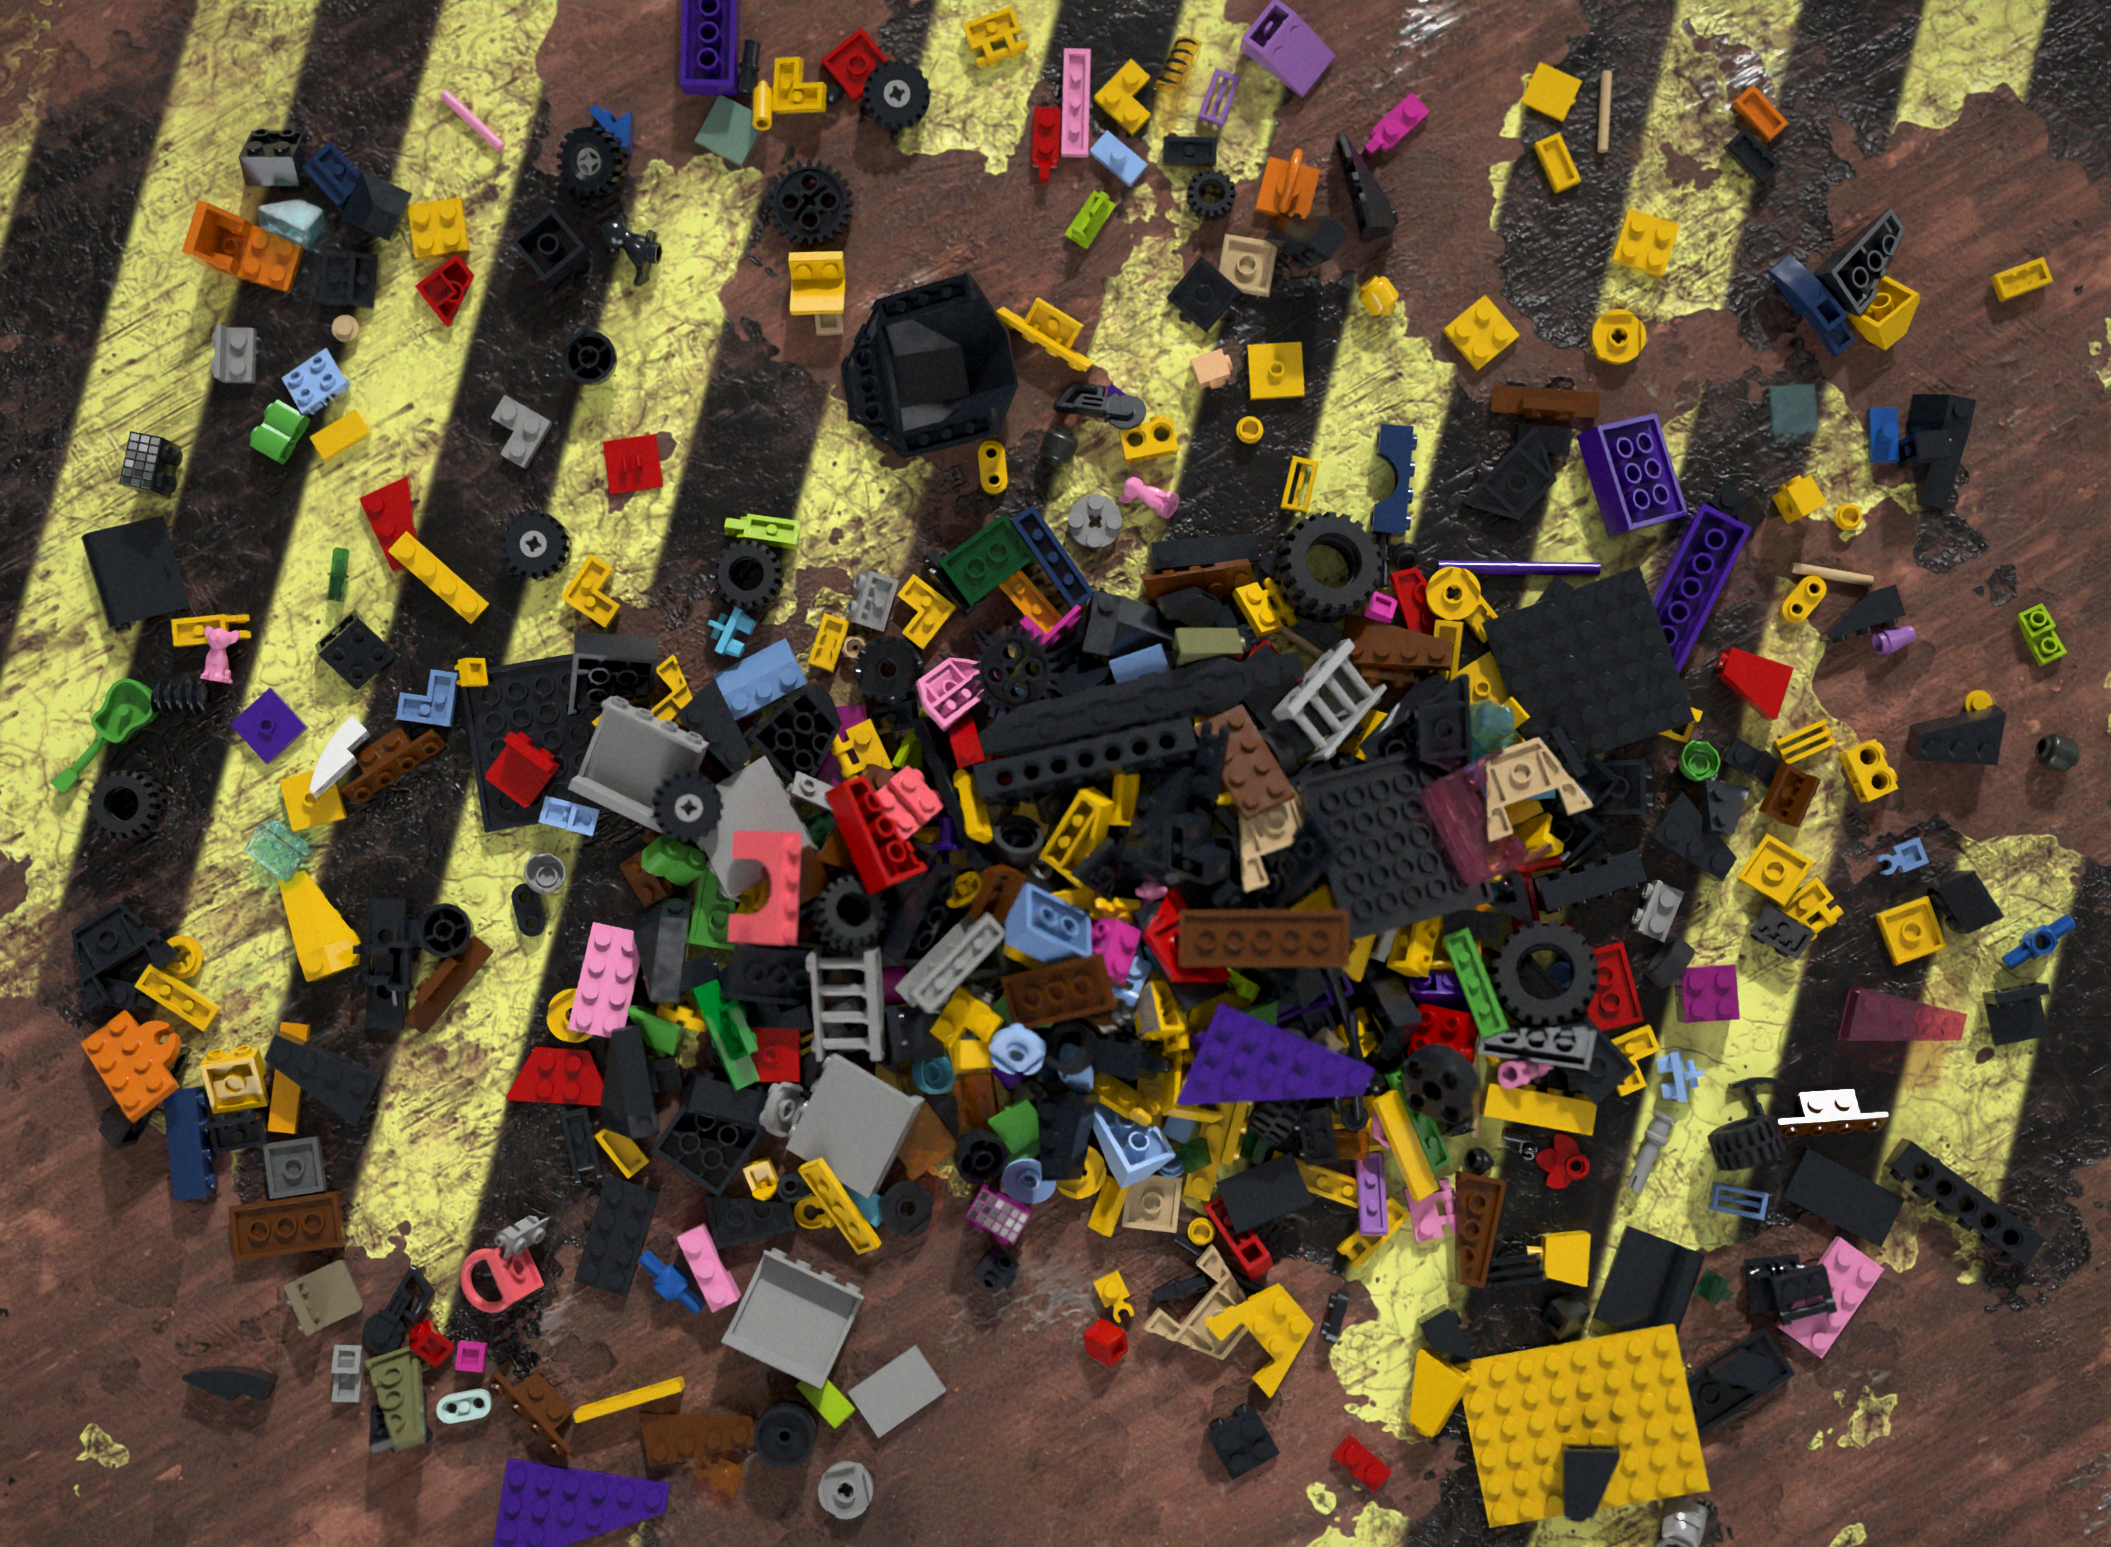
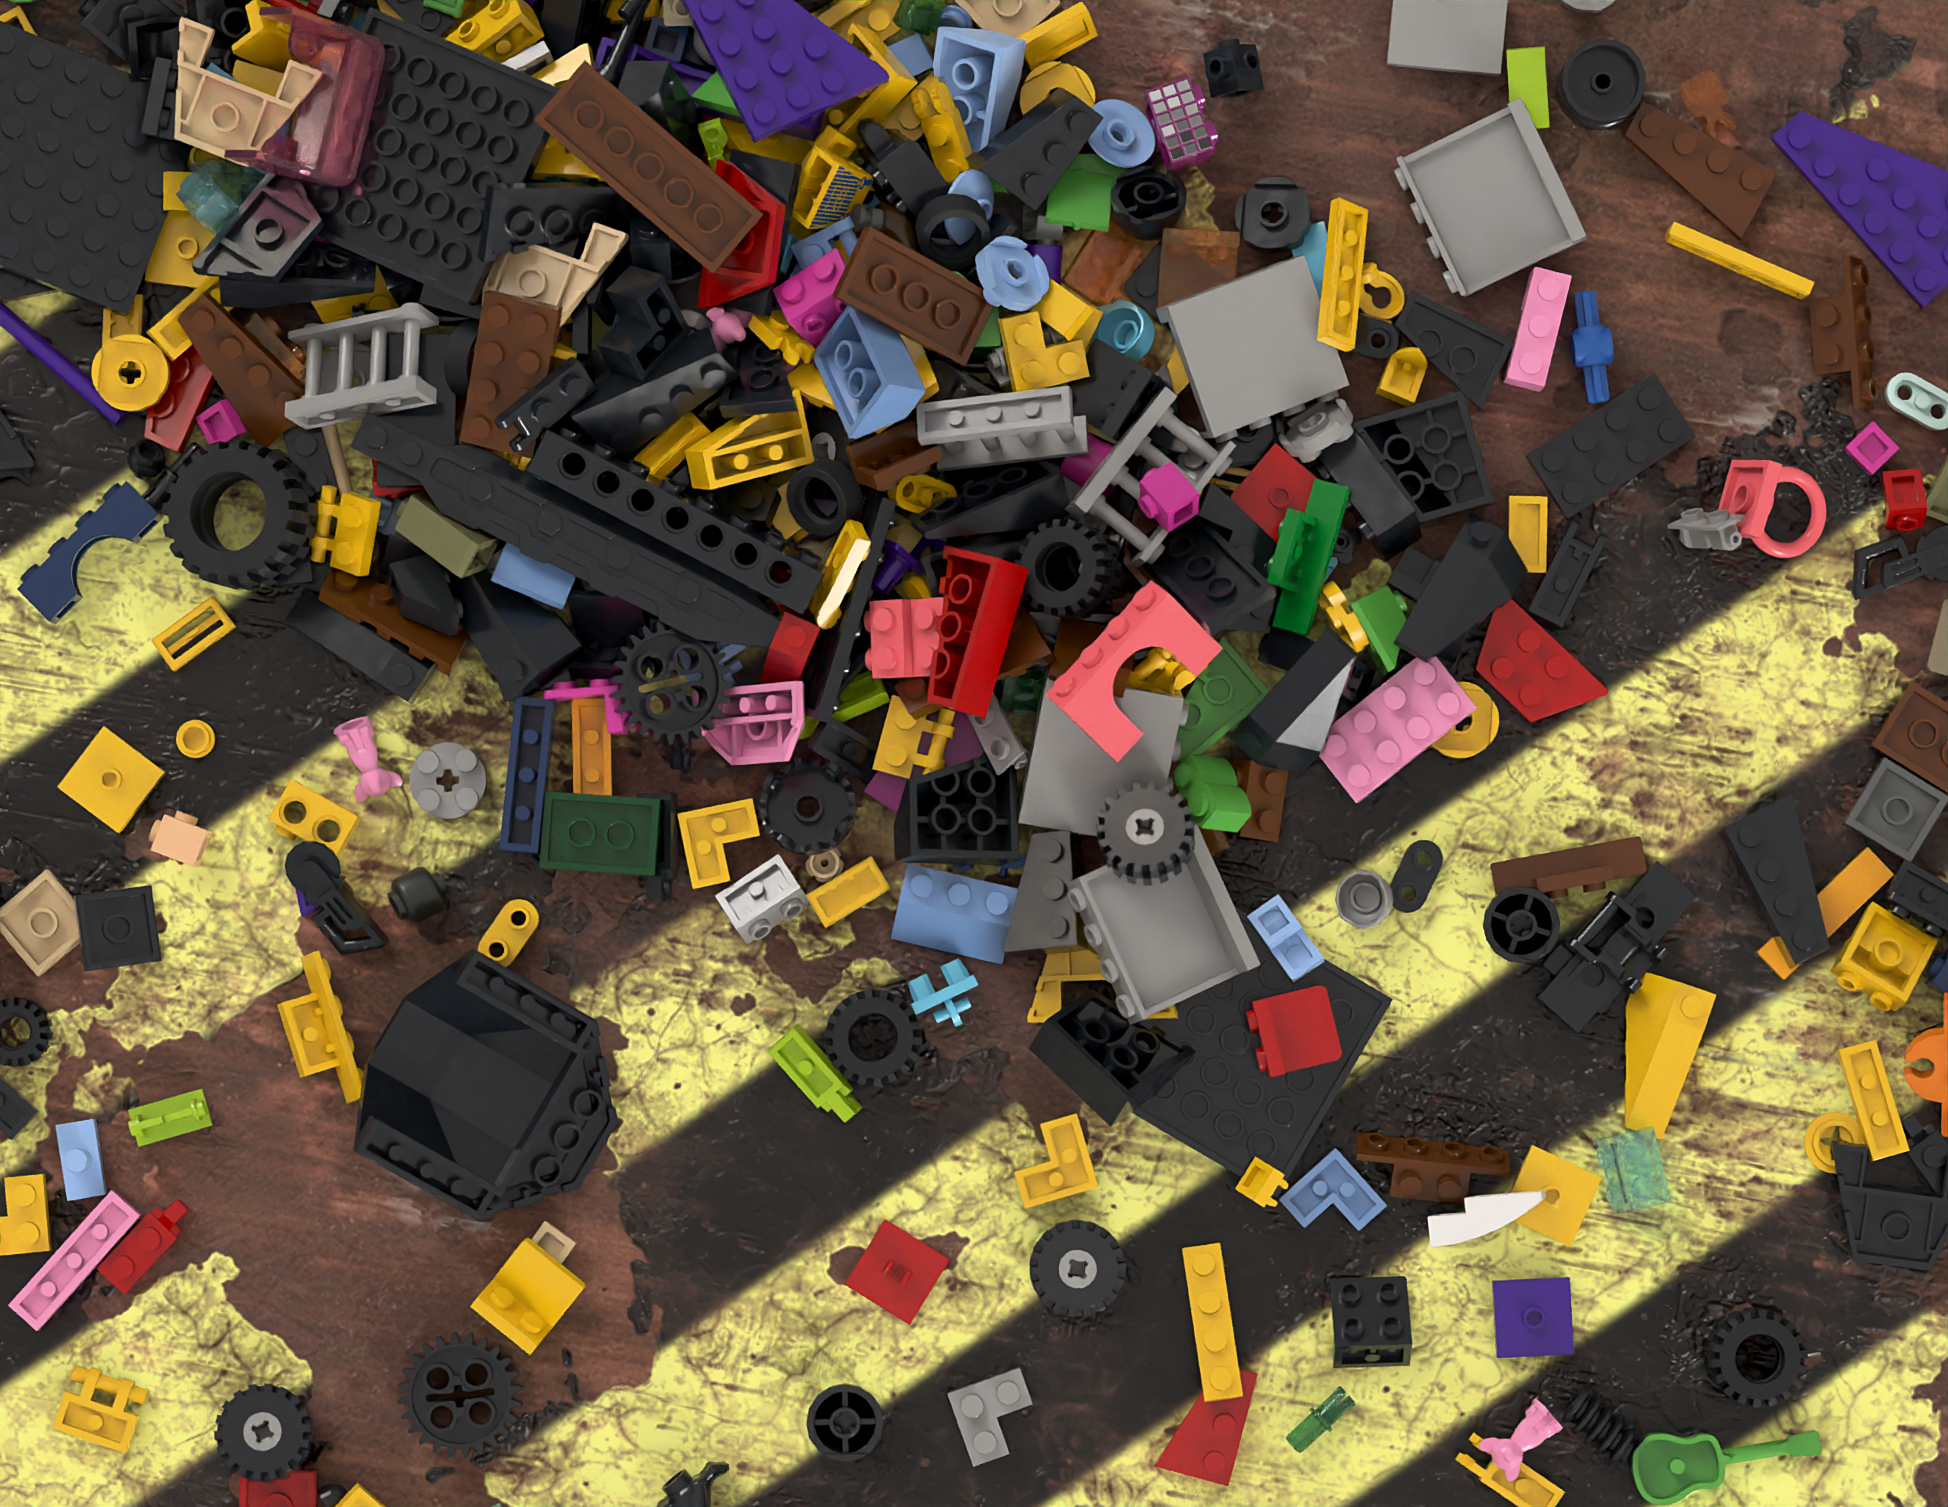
camera: 145 degrees left, 0 degrees up
none -> dark pink brick [1138,461,1199,533]

